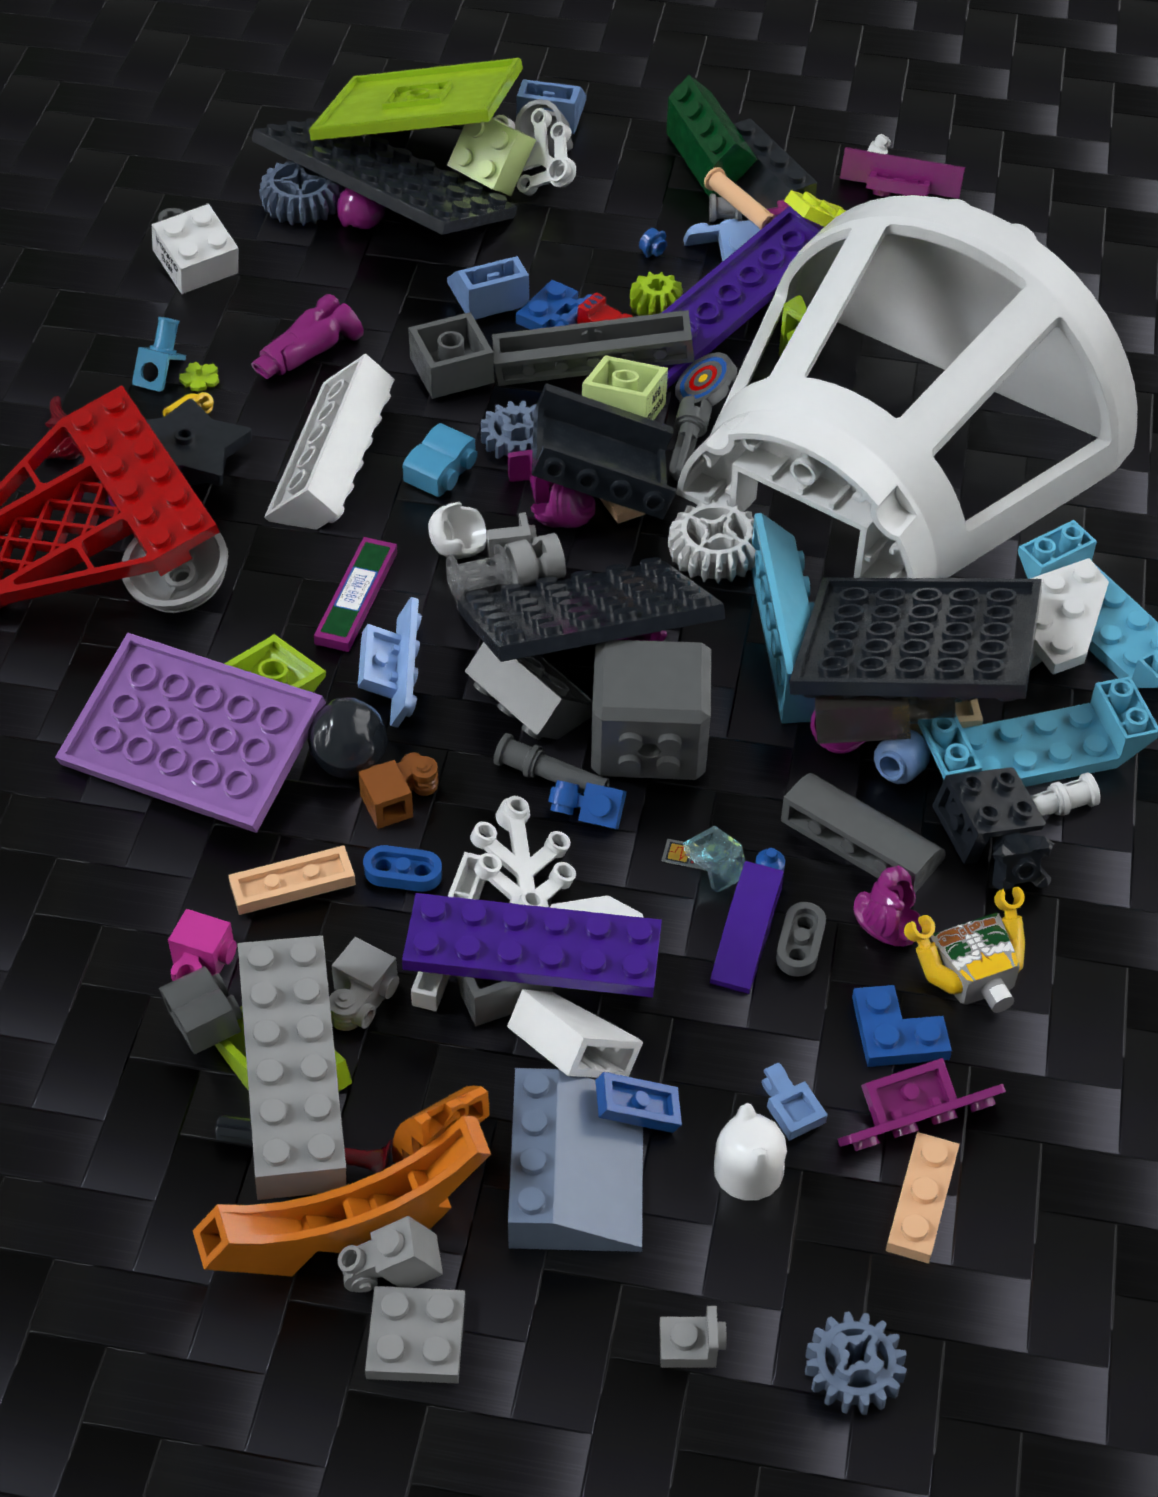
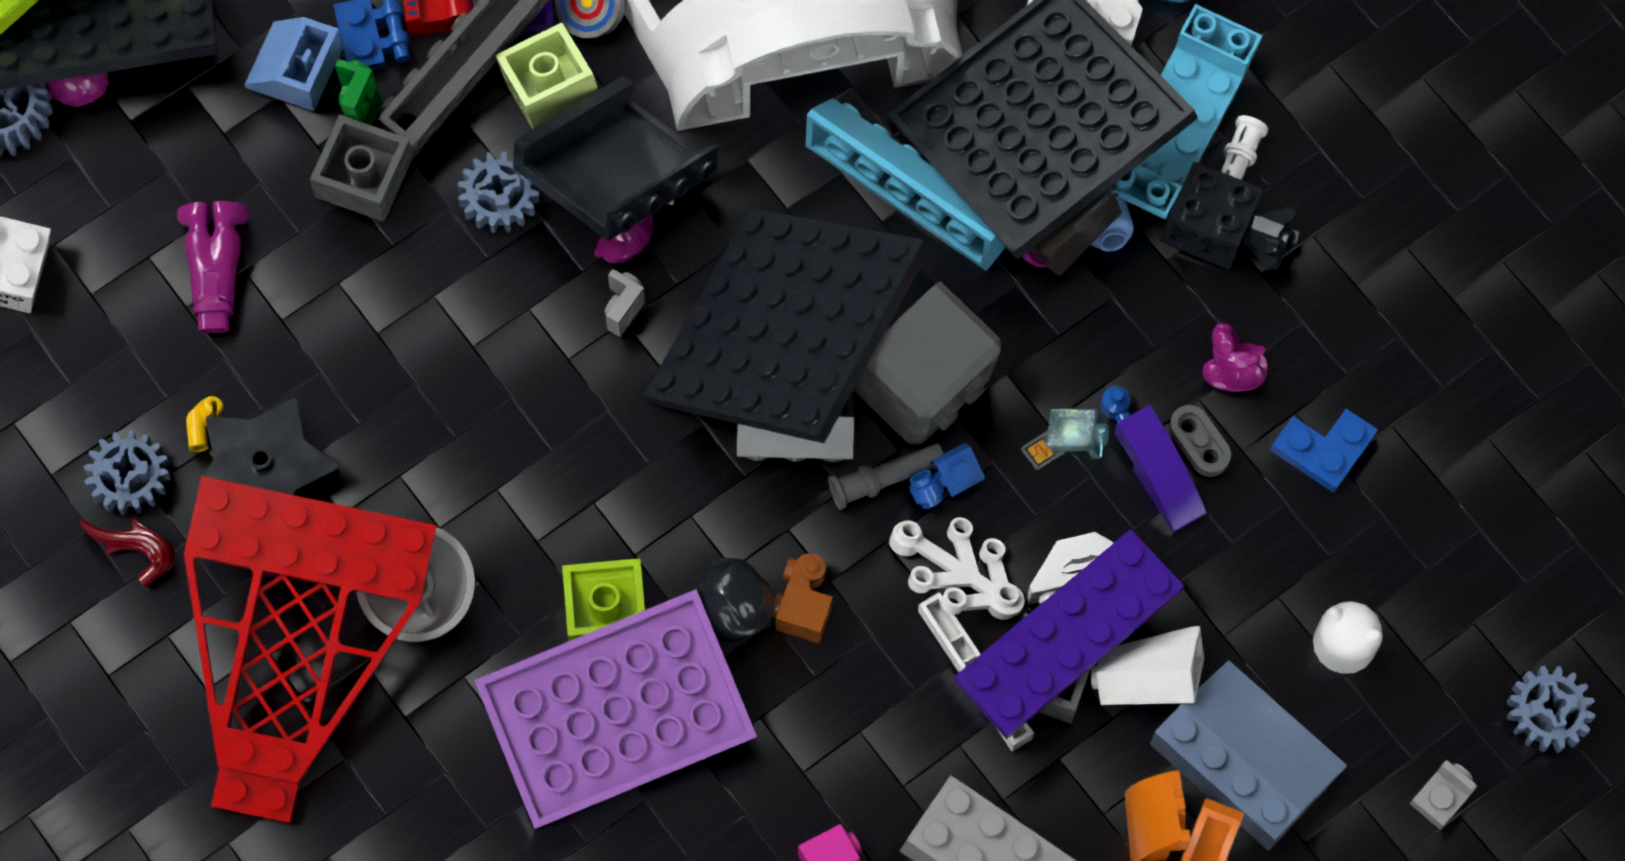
camera: 50 degrees left, 20 degrees up
dark azure bracket [132,316,186,391] -> none
lime plant [179,362,219,392] -> none
light nougat plate [228,846,356,915] -> none
white slope [264,353,394,530] -> none
tile [314,537,398,652] -> none
light grey brick [329,937,399,1031] -> none
light blue bracket [358,597,422,728] -> none
blue plate [363,845,442,892] -> none
dark azure brick [403,423,477,497] -> none
white hair [428,502,487,559] -> none
clear hose [446,544,513,603] -> none
light grey wheel [504,533,566,587] -> none
magenta bracket [508,450,554,503] -> none
blue plate [595,1072,682,1133] -> none
dark grey piece [668,395,712,481] -> none
white gear [668,499,756,583] -> none
medium blue plate [761,1063,828,1141] -> none
dark grey brick [781,773,946,893] -> none
magenta bracket [837,1058,1006,1151] -> none
light nougat plate [886,1132,959,1264] -> none
torso [904,887,1025,1013] -> none
none -> sand blue gear [84,430,171,515]
none -> green bracket [335,59,382,126]

